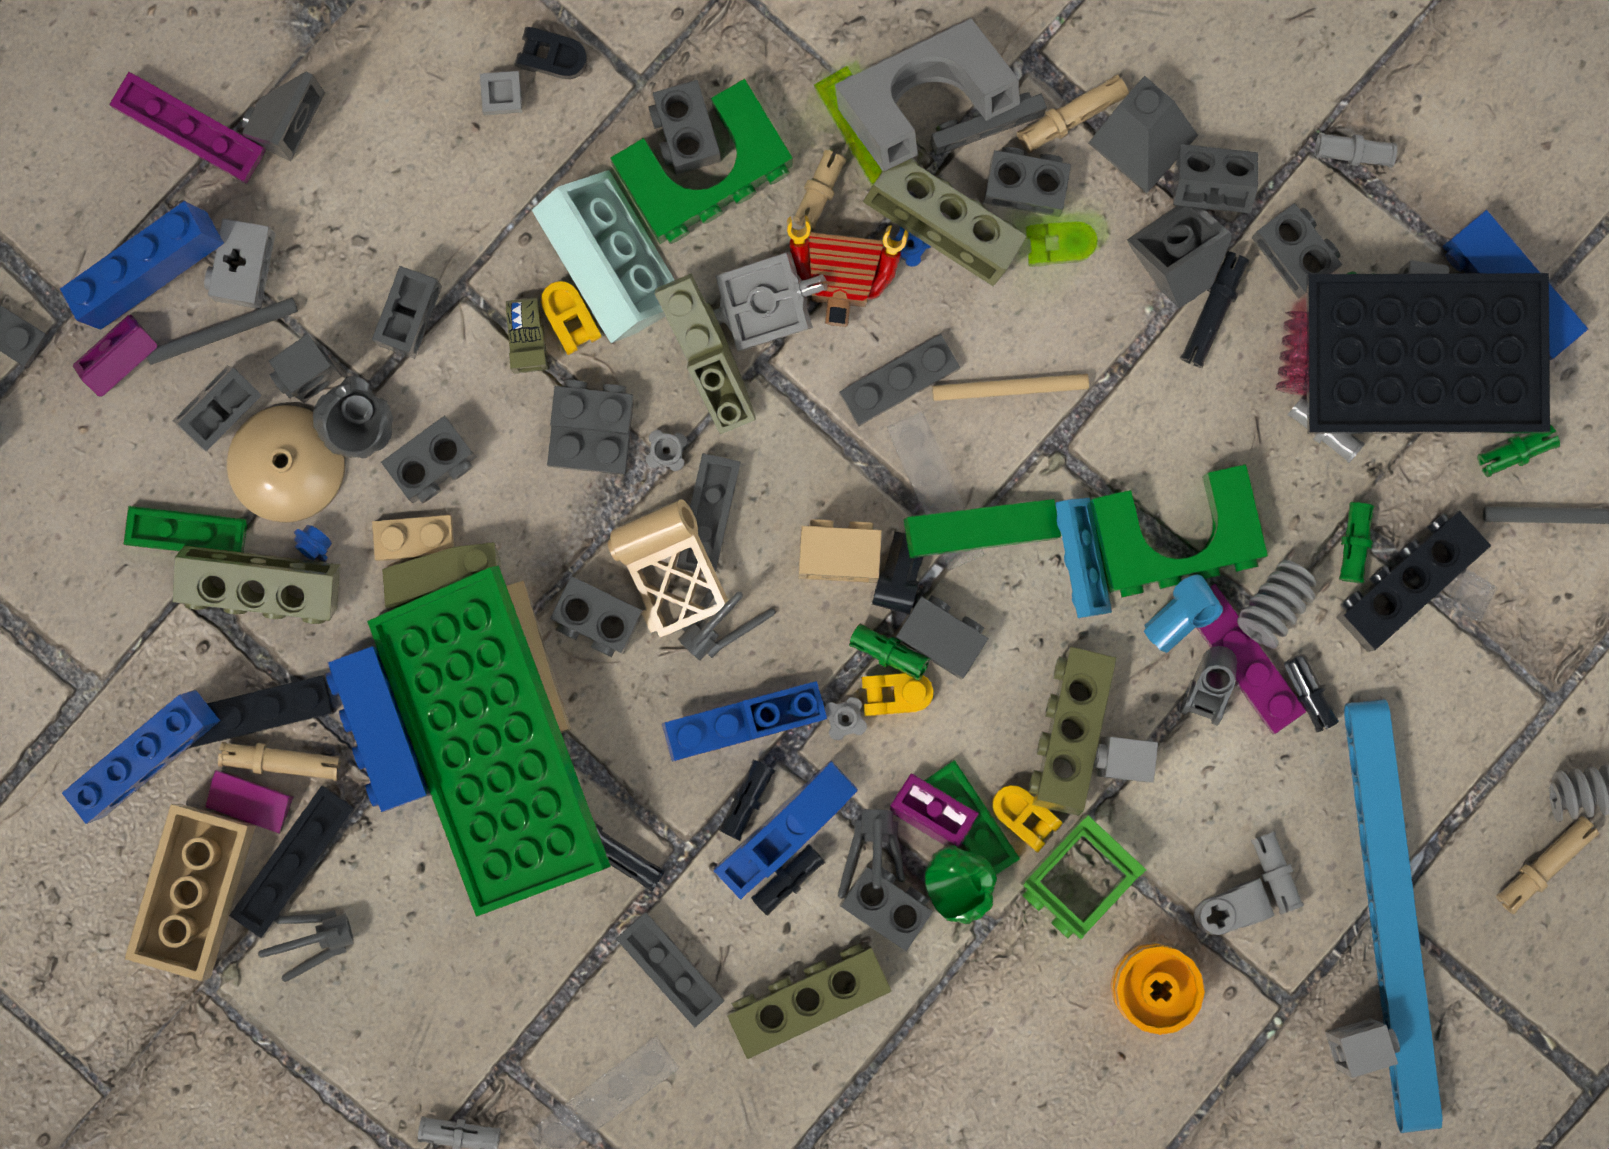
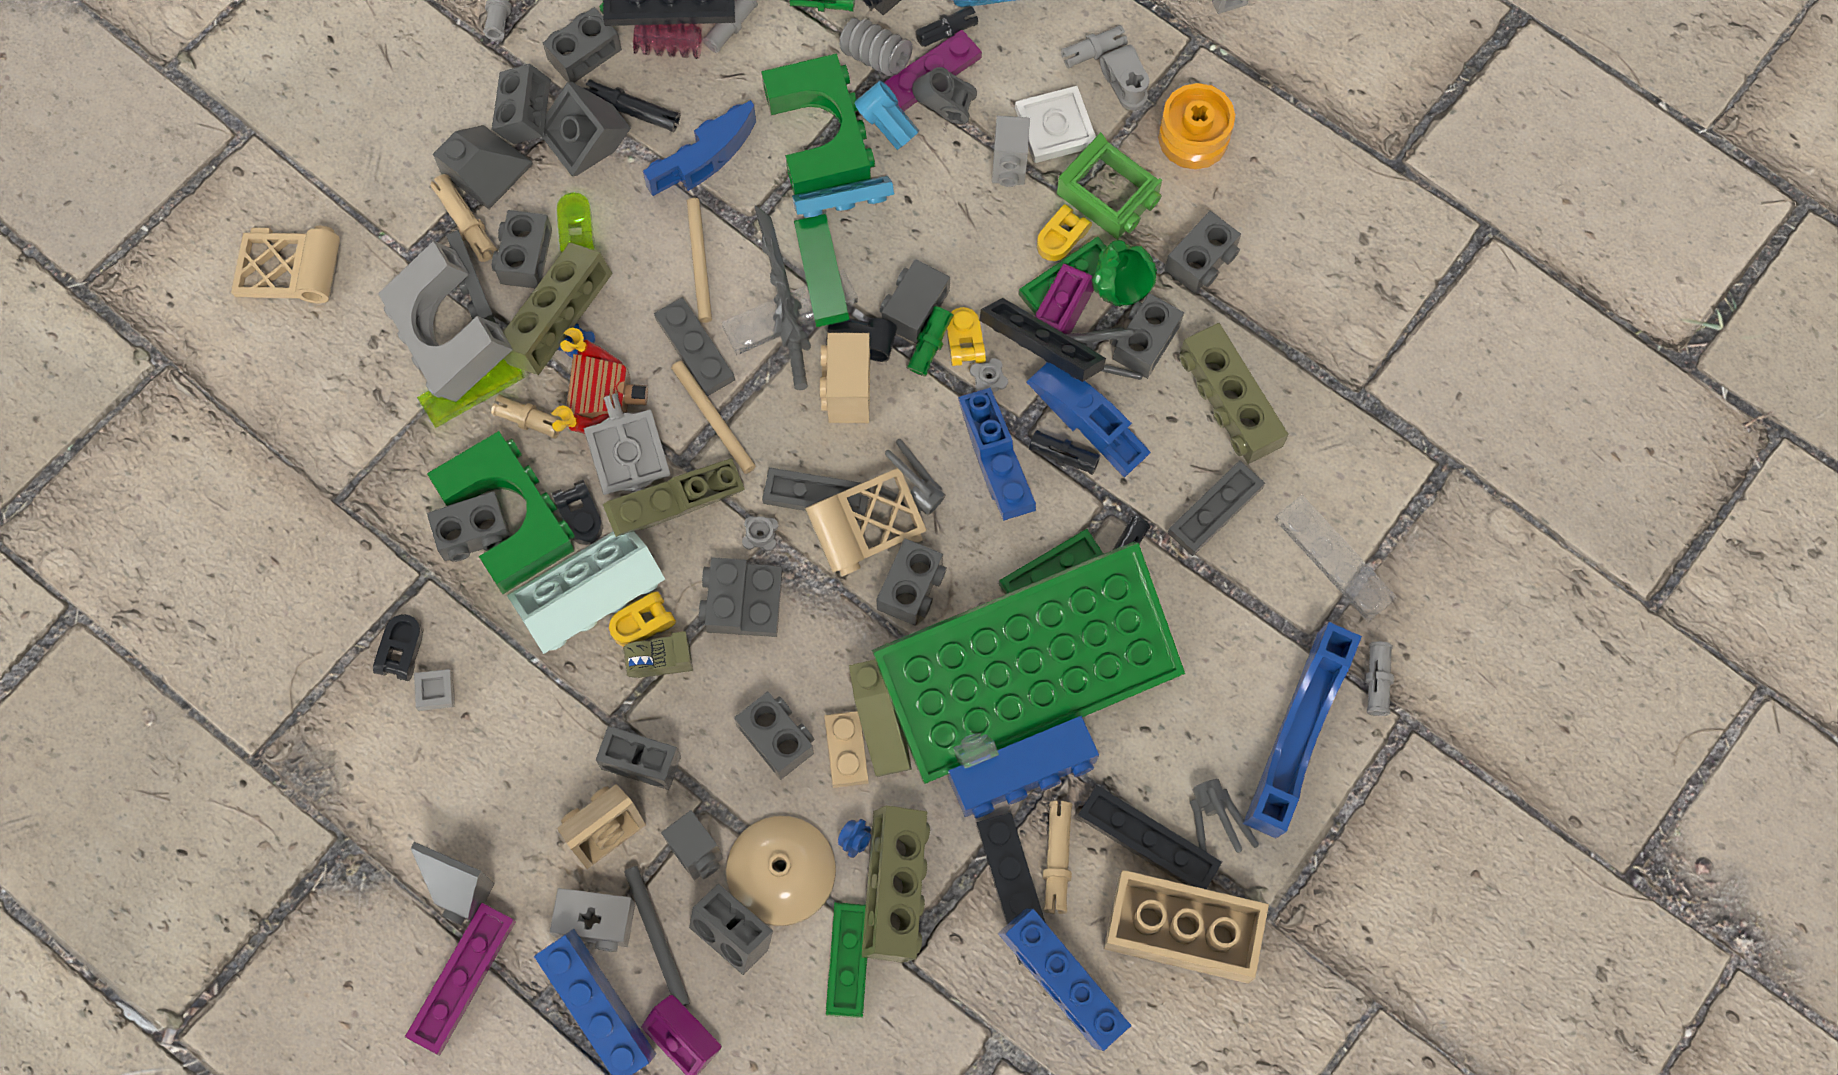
camera: 85 degrees left, 15 degrees down
magenta slope [205,770,294,834] -> none
dark grey hair [313,376,394,459] -> none
black pin [751,844,826,916] -> none
olive brick [1028,647,1117,816] -> none
none -> black plate [551,480,603,545]
none -> tan slope [556,784,646,869]
none -> blue slope [643,100,756,196]
none -> tan piece [671,361,756,474]
none -> dark grey sword [754,205,811,390]
none -> clear plate [953,733,999,769]
none -> black plate [979,298,1106,382]
none -> green tile [998,529,1104,595]
none -> white plate [1015,86,1096,163]
none -> dark grey brick [1164,210,1241,294]
none -> blue arch [1243,622,1362,839]

